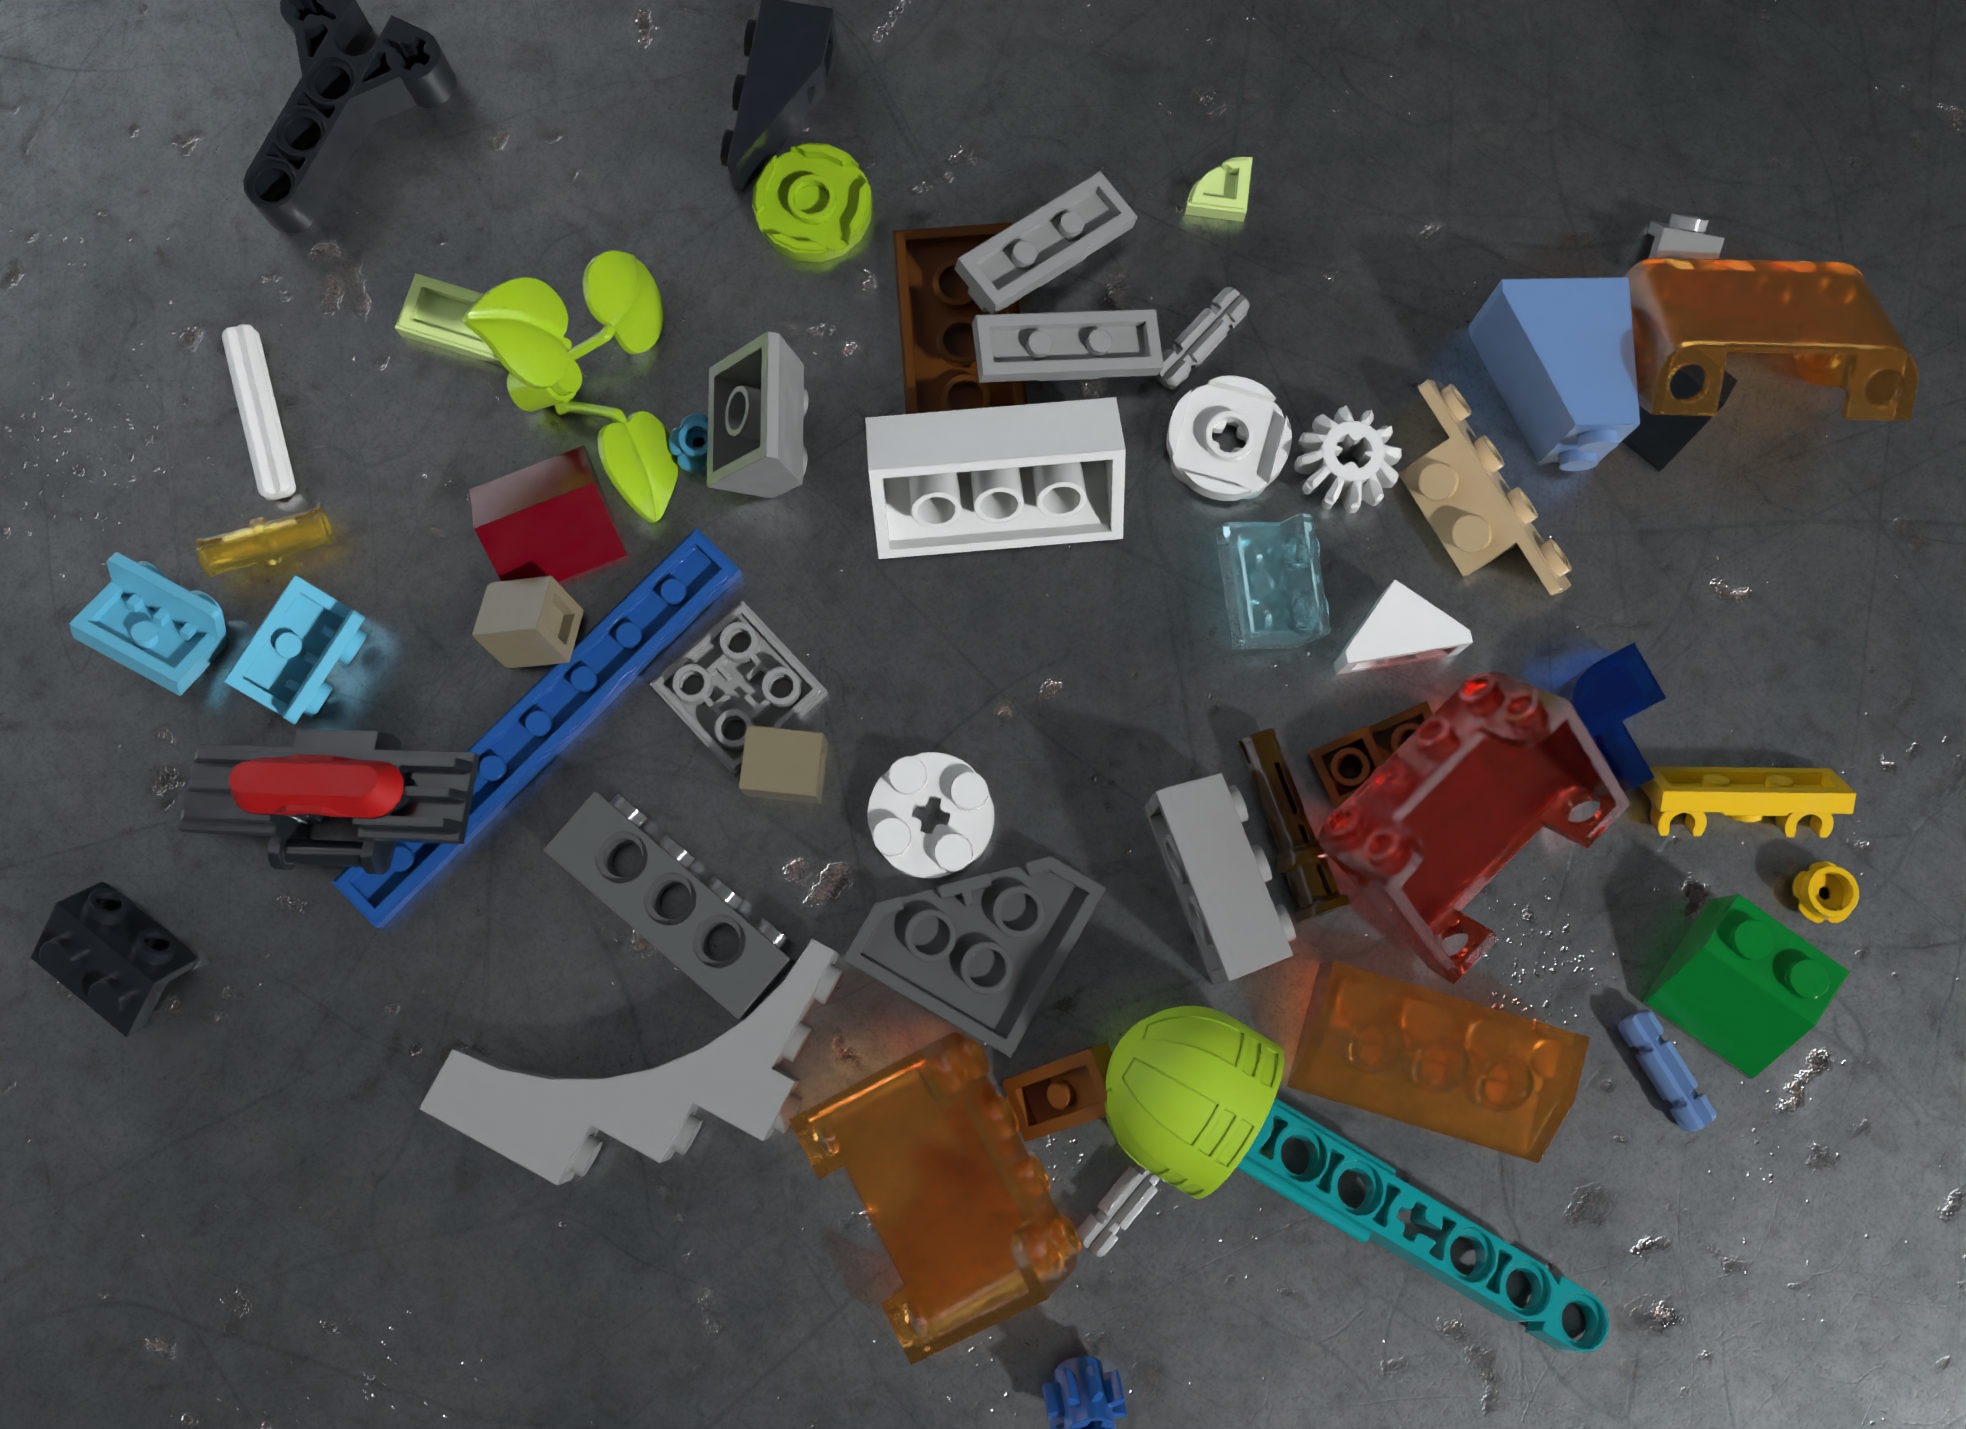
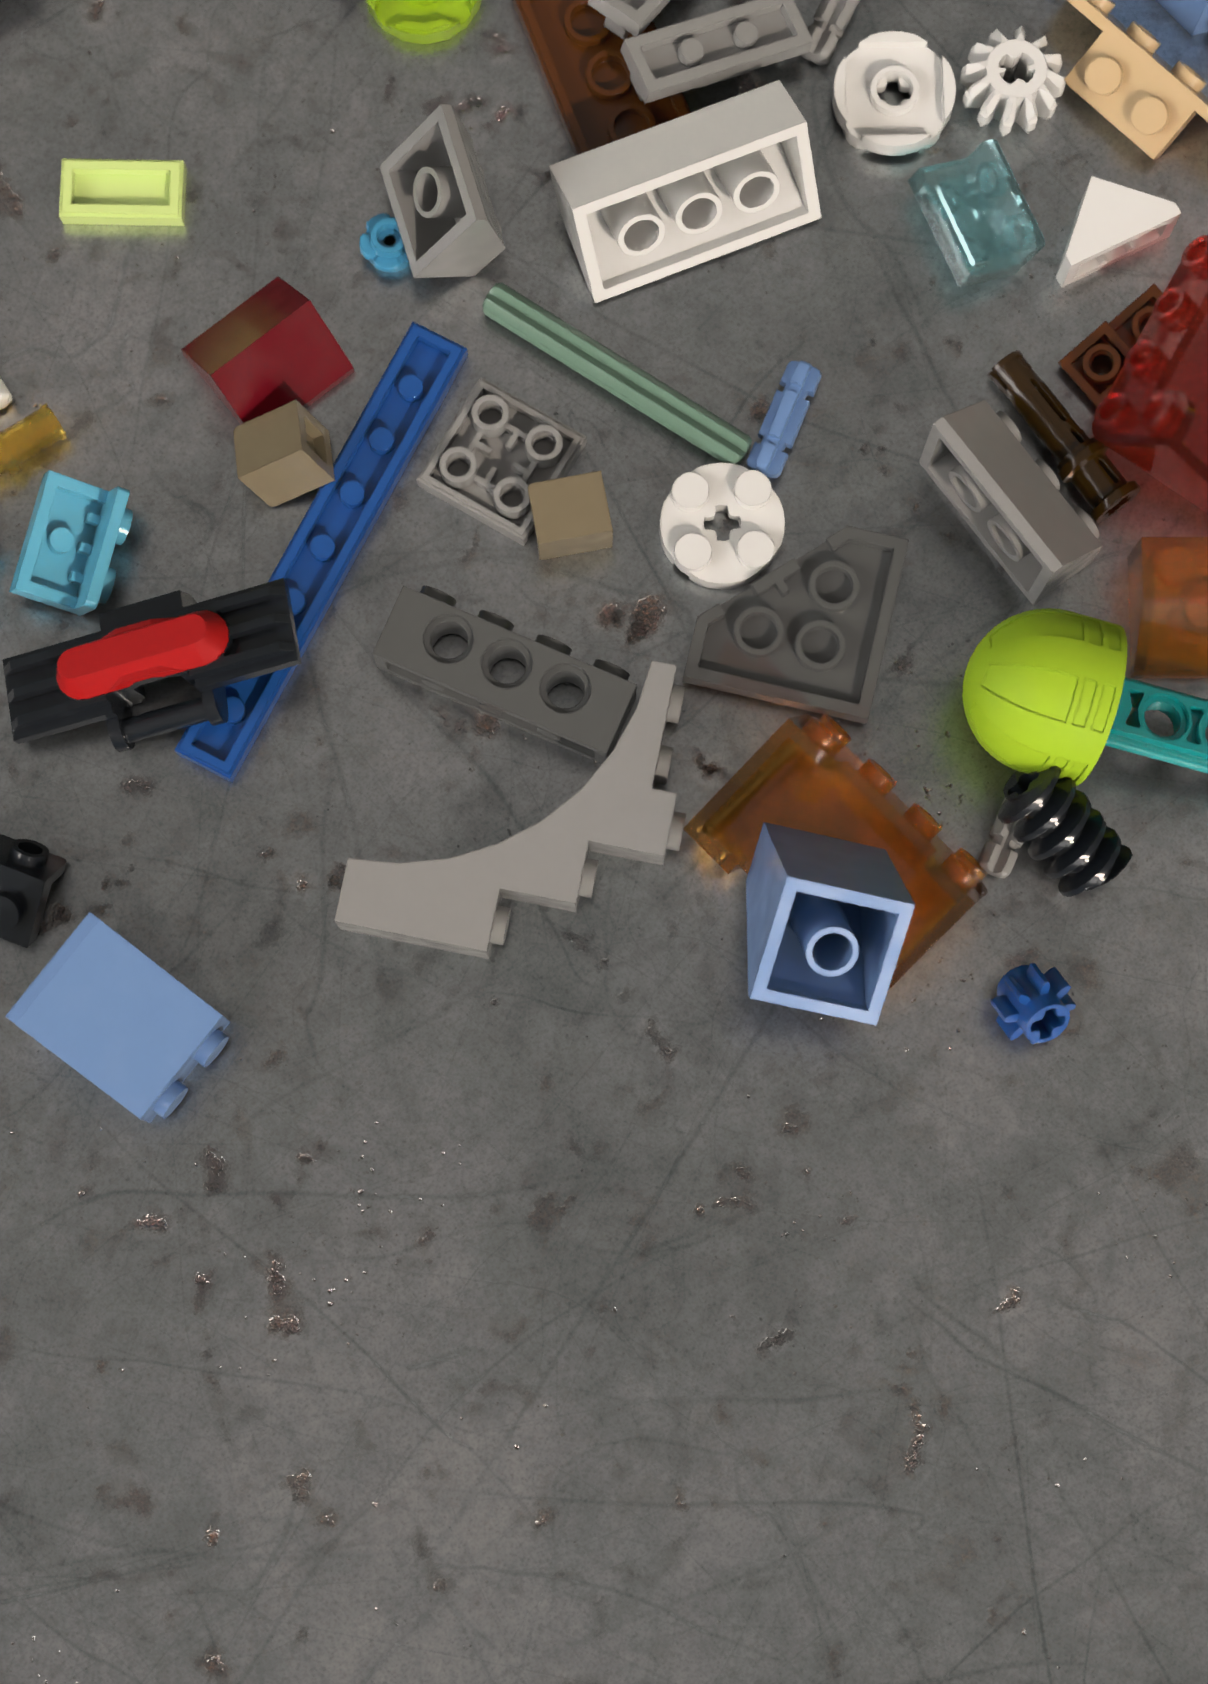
camera: 15 degrees left, 0 degrees up
lime plant [461,250,678,523] -> none
dark orange slope [1002,1042,1112,1142] -> none
none -> medium blue slope [5,912,231,1123]
none -> sand green axle [482,283,752,465]
none -> medium blue axle [746,360,821,478]
none -> medium blue slope [746,822,915,1026]
none -> black piece [997,766,1133,897]

